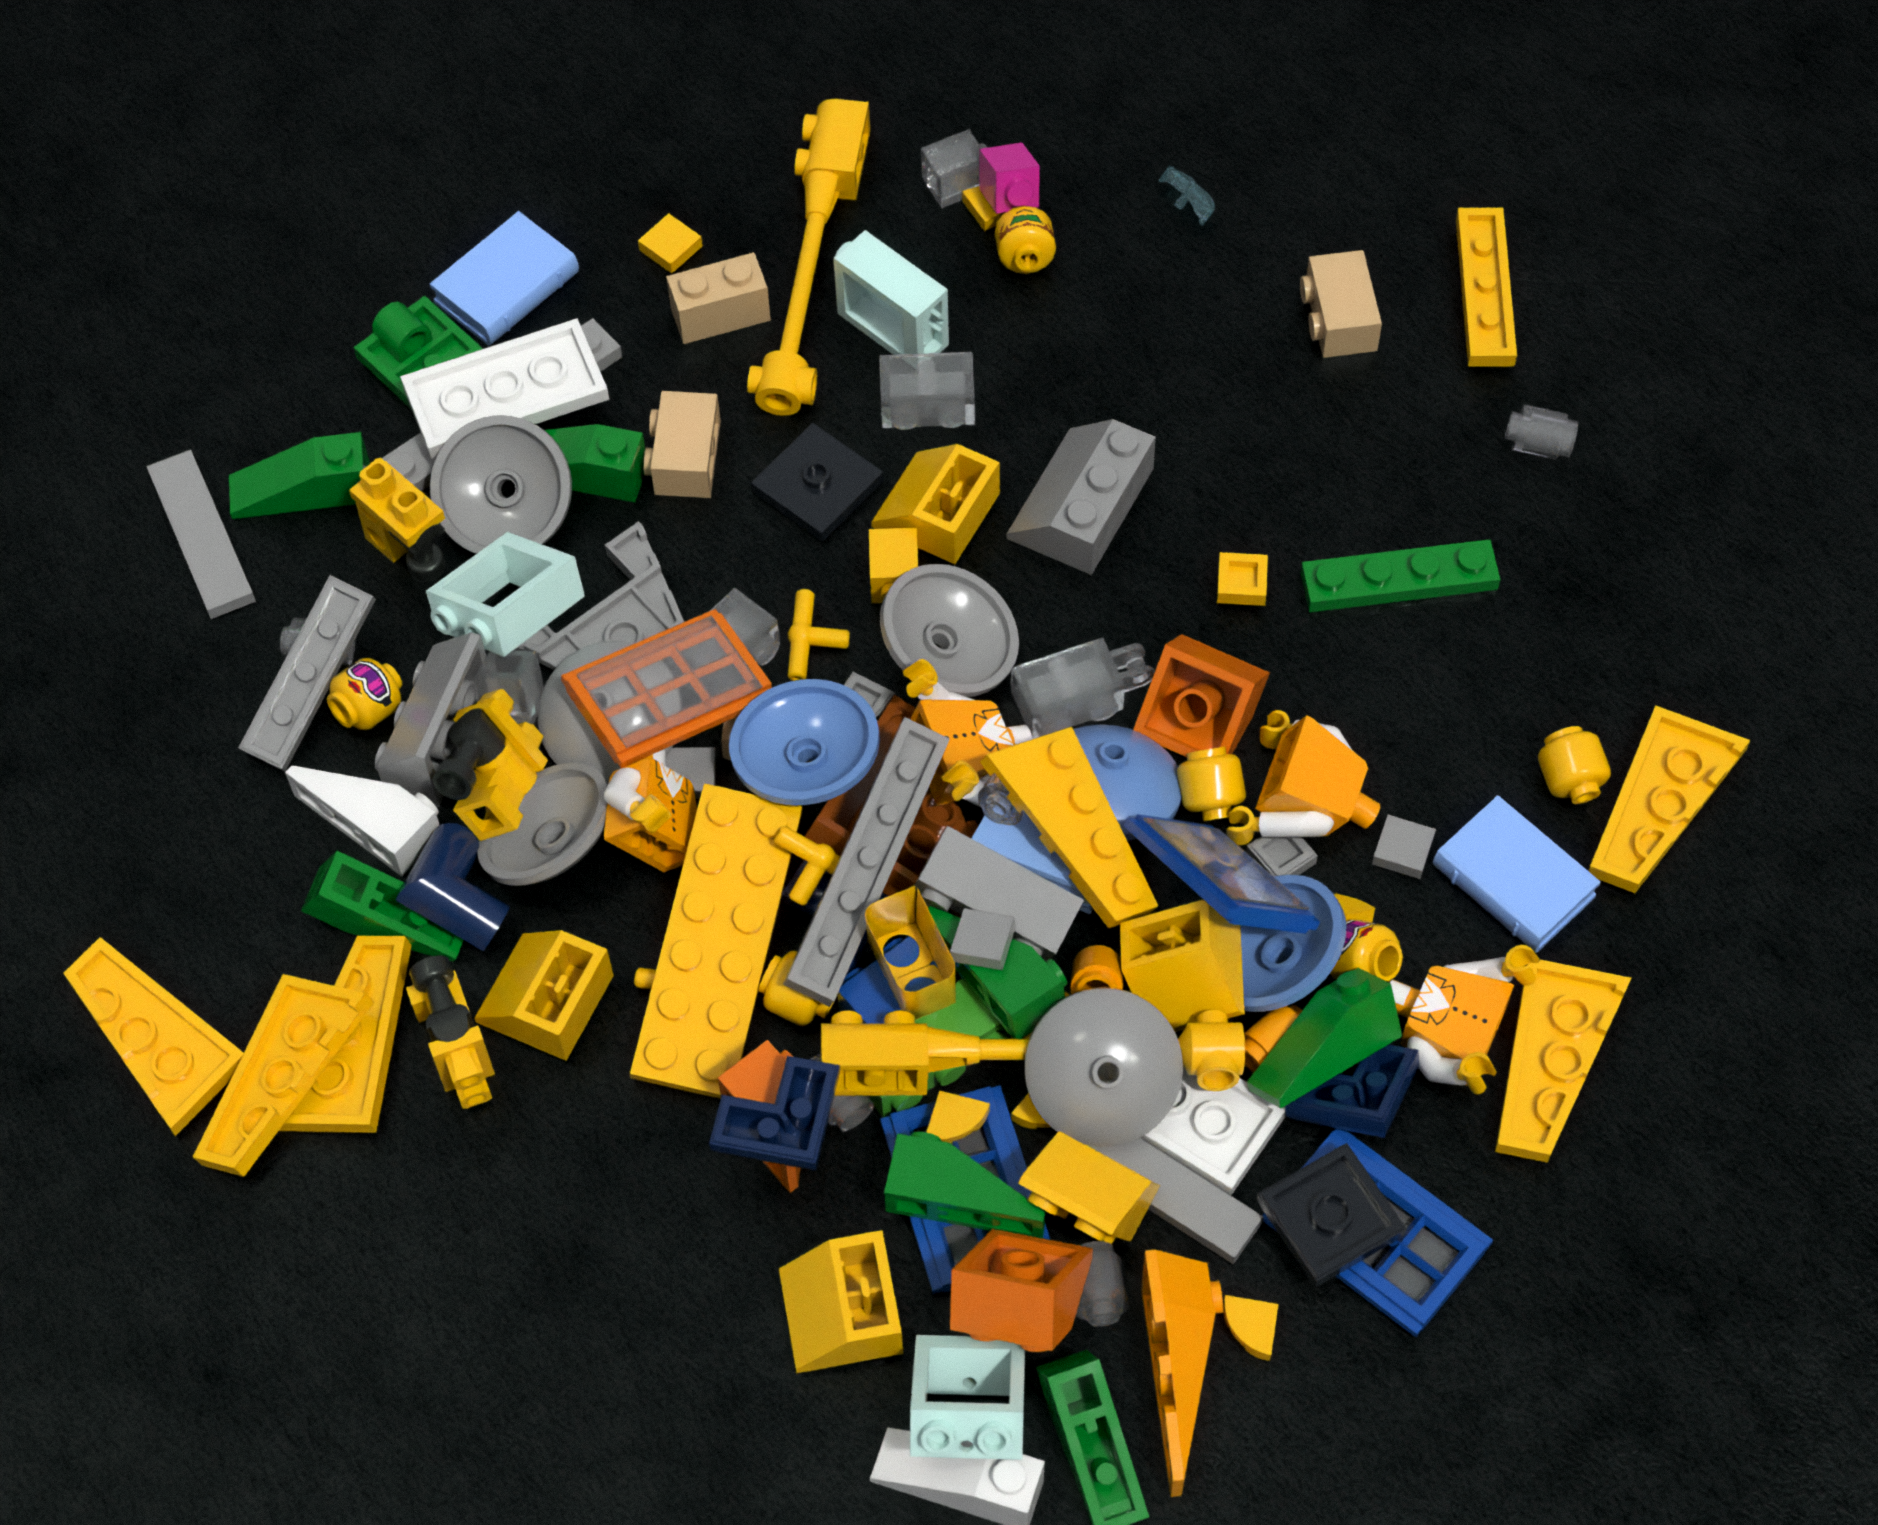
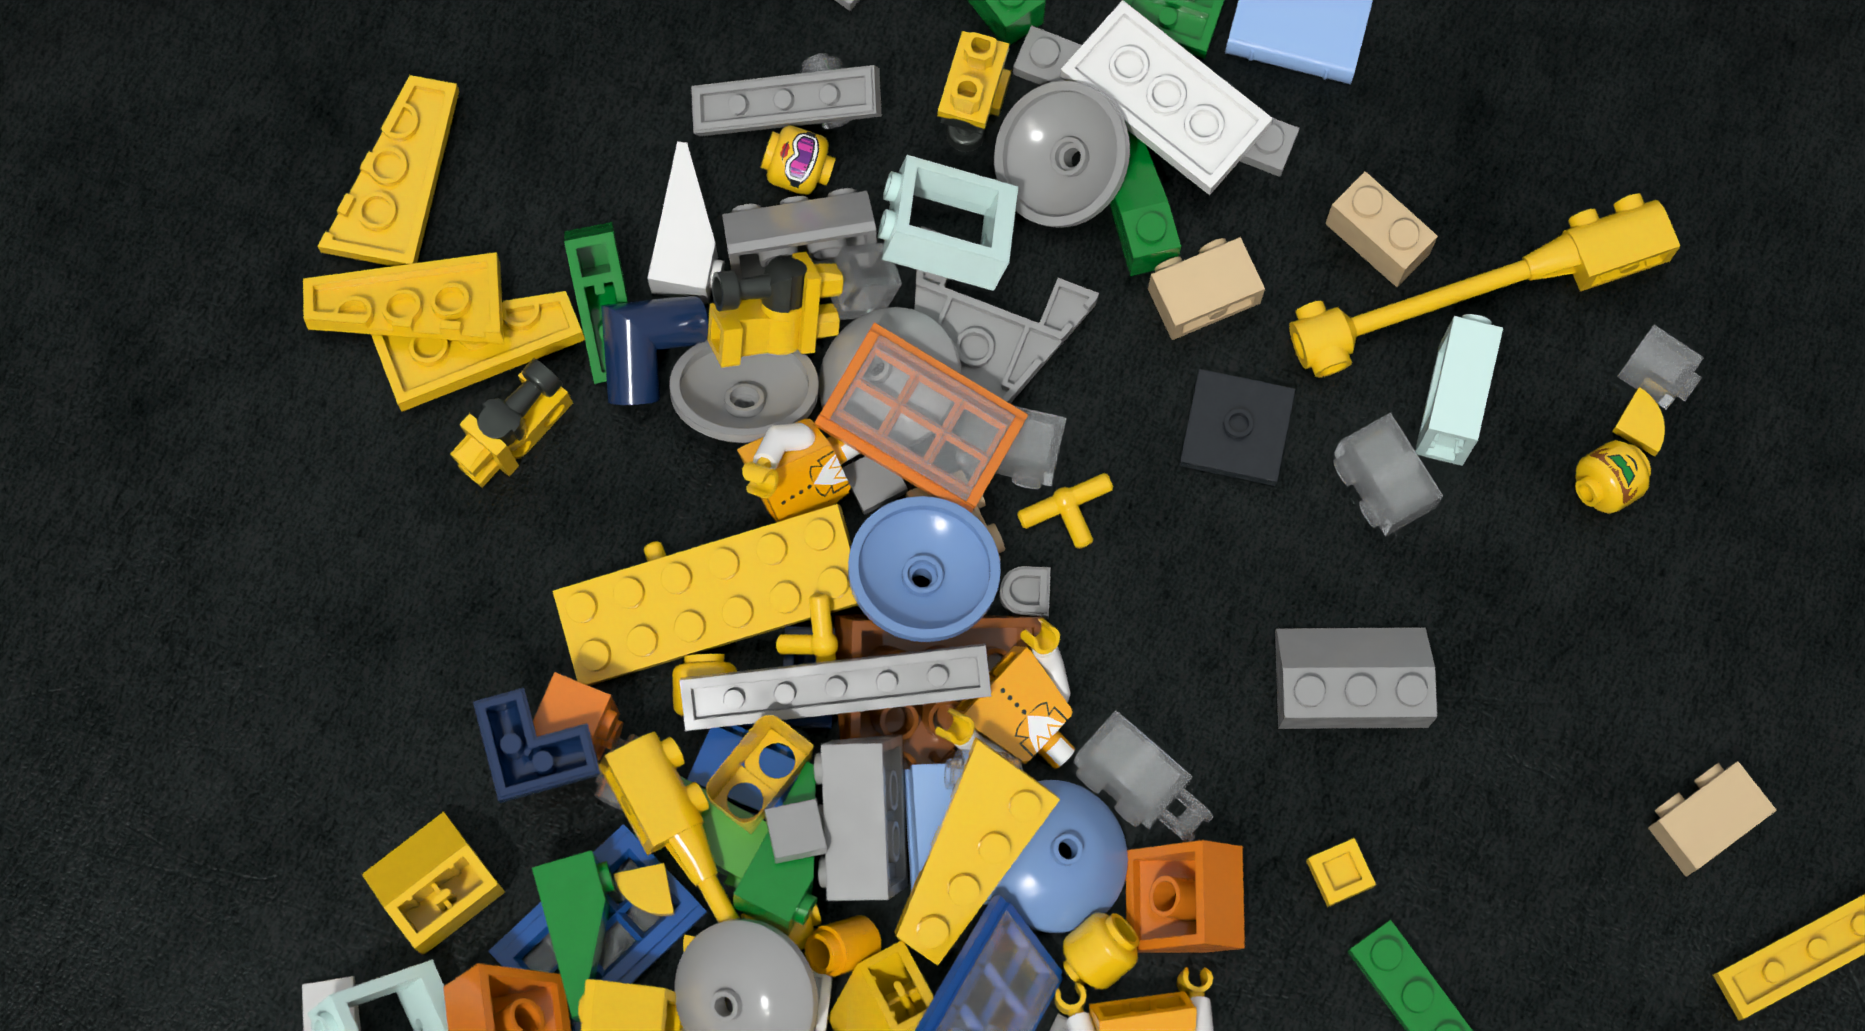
camera: 60 degrees right, 15 degrees up
yellow slope [474,930,614,1061] -> none
yellow tile [638,213,703,273] -> none
yellow brick [869,528,918,603] -> none
yellow slope [871,444,1000,564] -> none
light grey dish [880,564,1019,697] -> none
dark pink brick [979,143,1040,214] -> none
clear light blue piece [1158,166,1215,225] -> none

